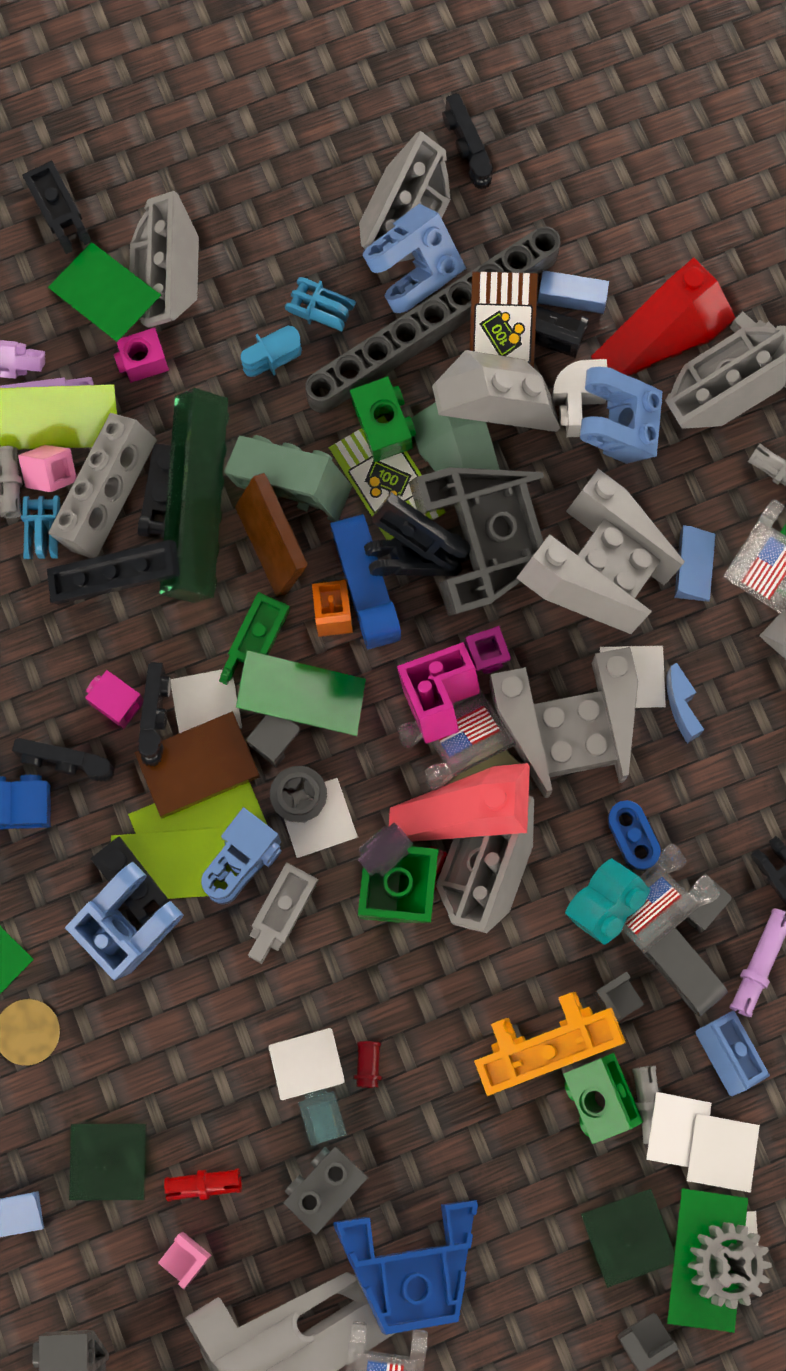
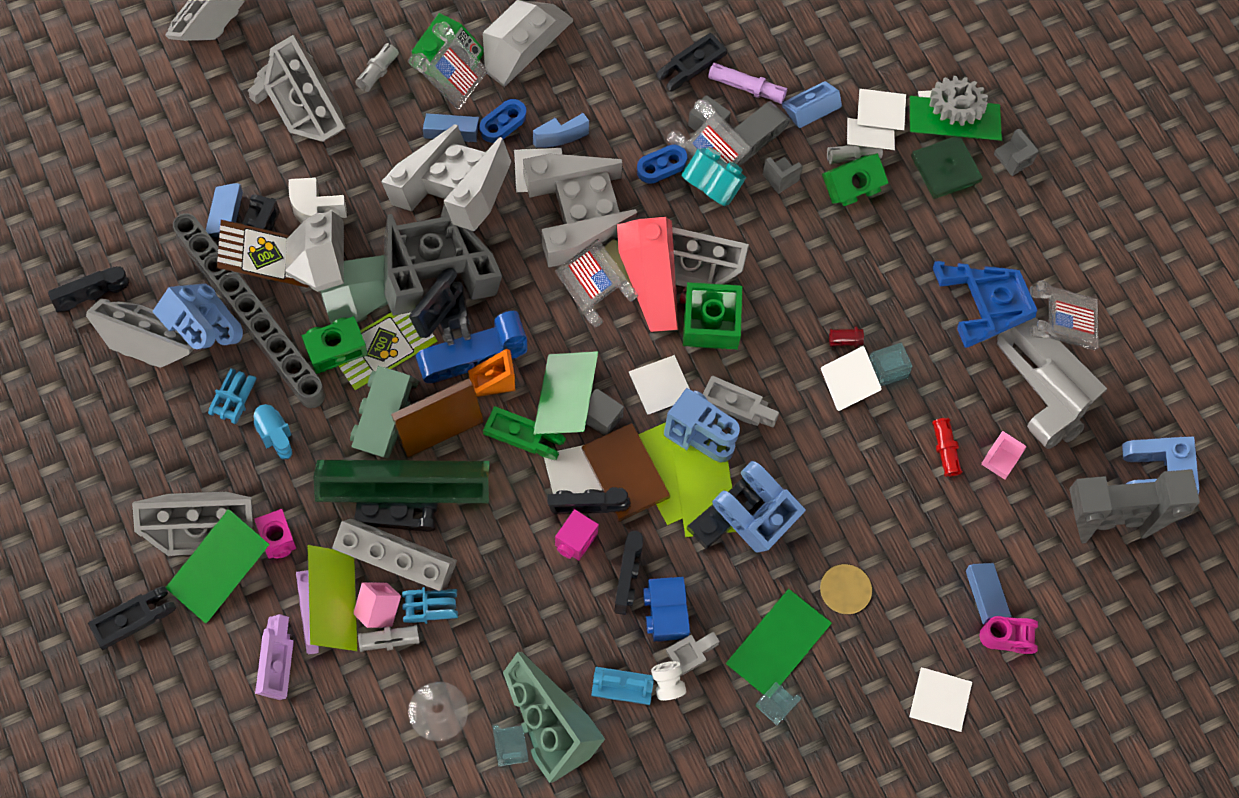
camera: 100 degrees left, 10 degrees down
black plate [47,540,180,604] -> none
clear green plate [69,1124,147,1200] -> none
dark grey gear [270,766,327,823] -> none
dark grey brick [284,1146,368,1235] -> none
brick [357,823,413,877] -> none
dark pink brick [397,642,480,744] -> none
magenta brick [465,626,511,674] -> none
light orange hinge [474,992,626,1096] -> none
medium blue brick [580,367,663,464] -> none
red wedge [591,257,736,376] -> none
none -> blue plate [480,99,526,143]

